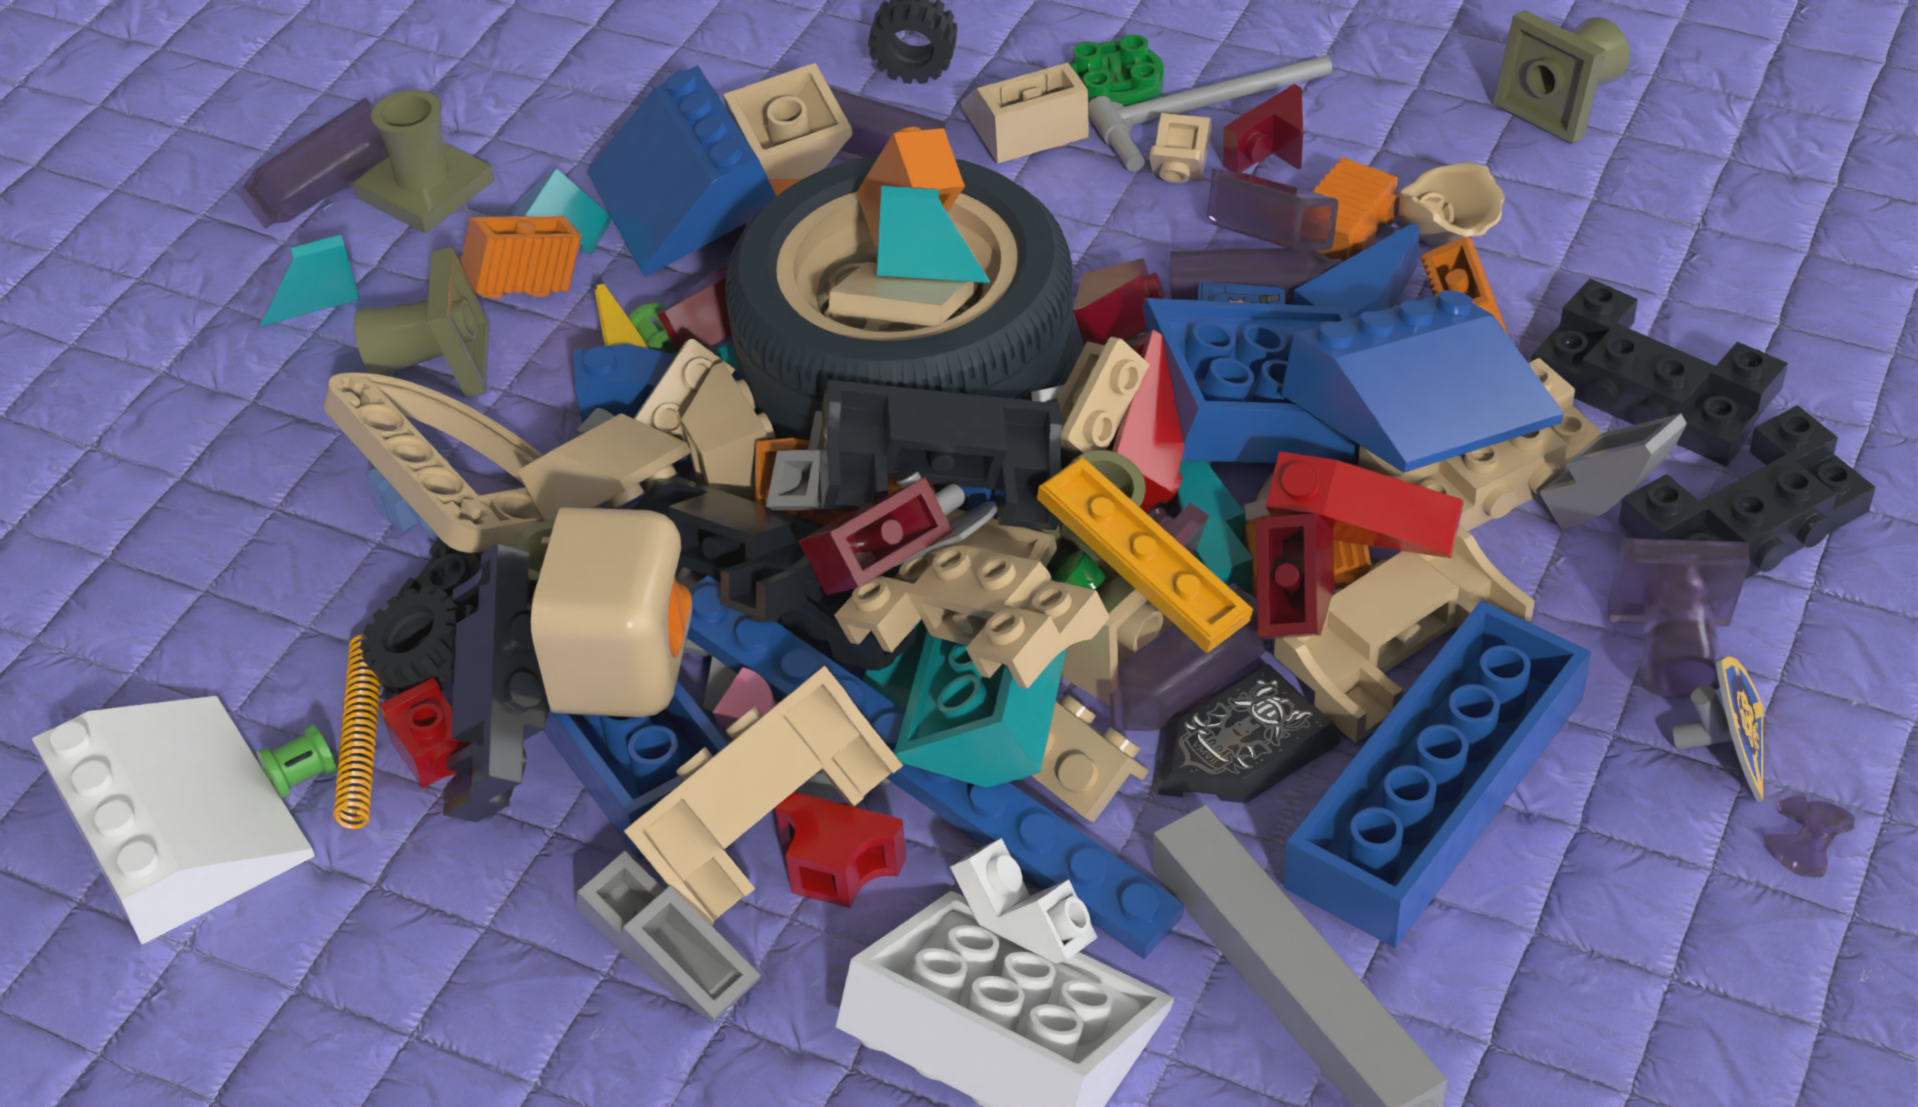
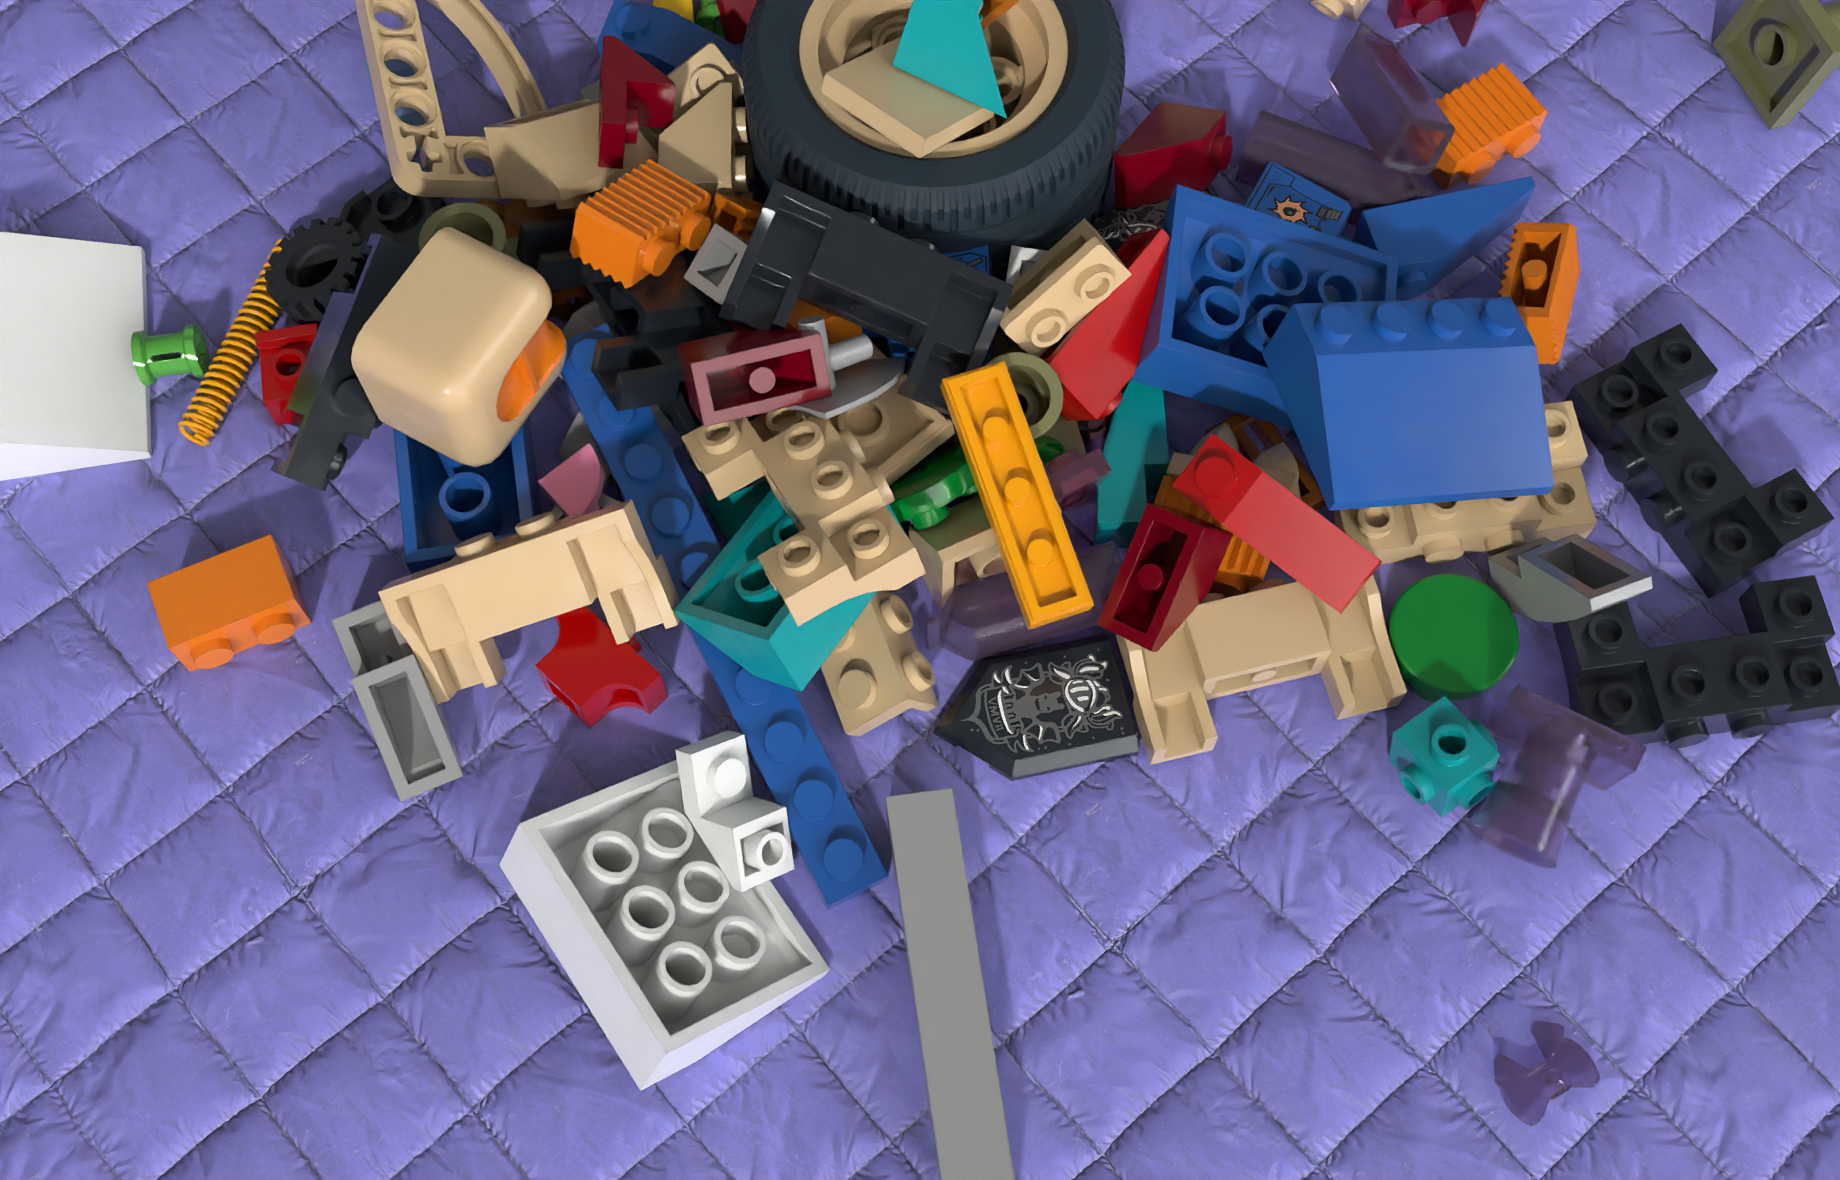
camera: 20 degrees right, 20 degrees up
blue brick [1284,600,1591,948] -> none
tan hair [1398,162,1505,246] -> none
shield [1673,656,1763,802] -> none
none -> orange piece [147,534,312,672]
none -> orange brick [570,158,711,289]
none -> dark red slope [598,35,676,169]
none -> green tile [1385,573,1519,702]
none -> teal brick [1388,696,1500,818]

